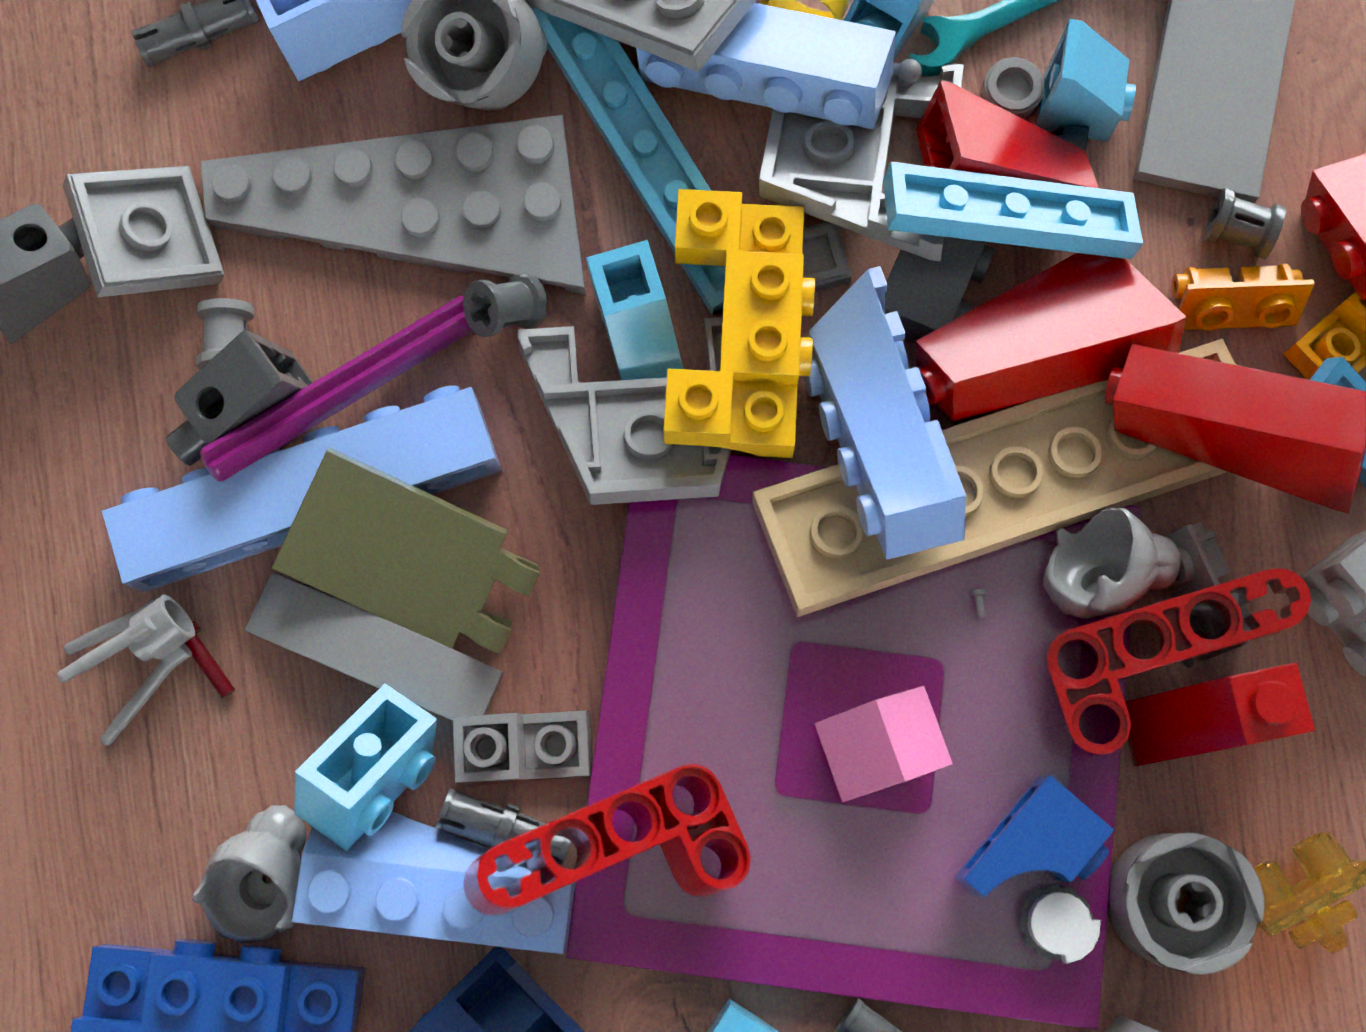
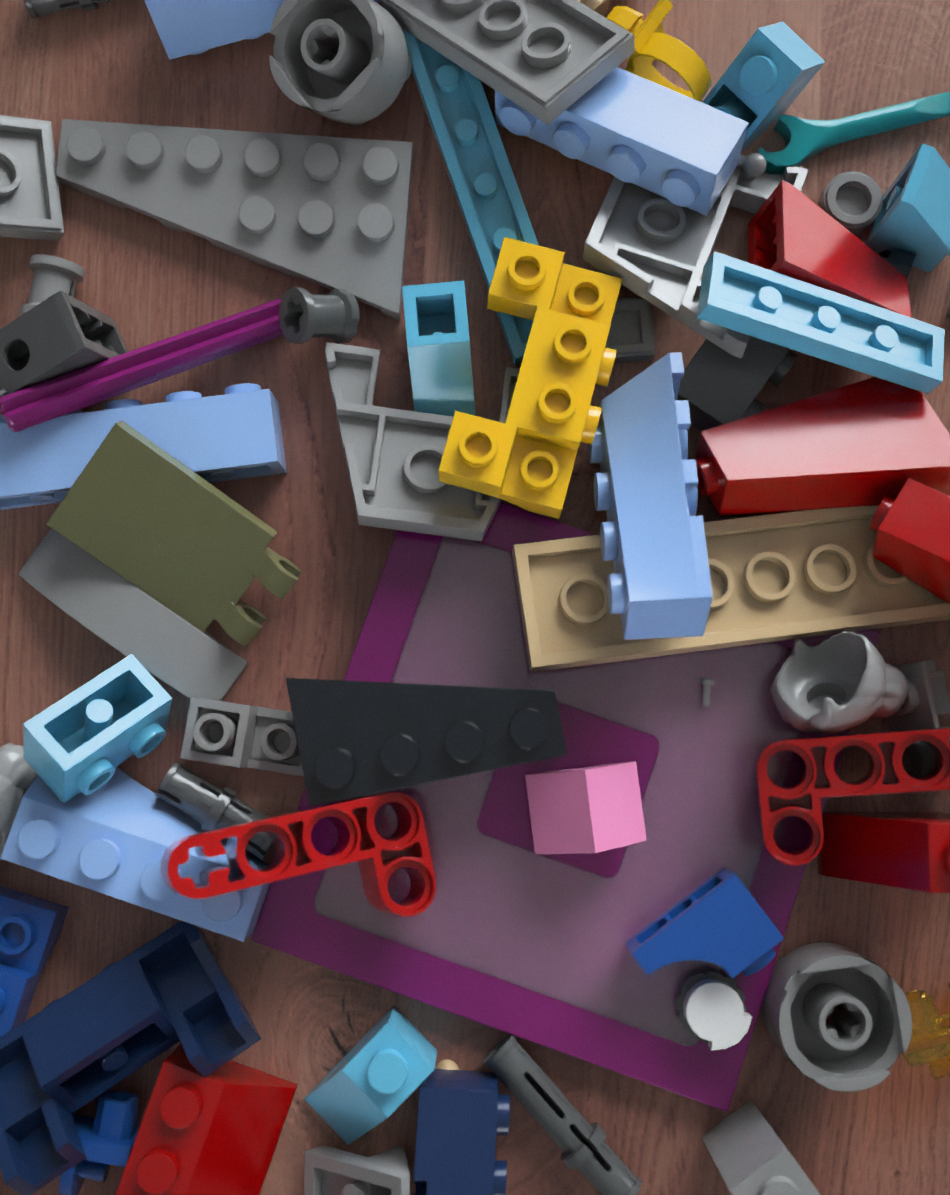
camera: 15 degrees right, 5 degrees up
none -> black wedge [286,678,568,807]

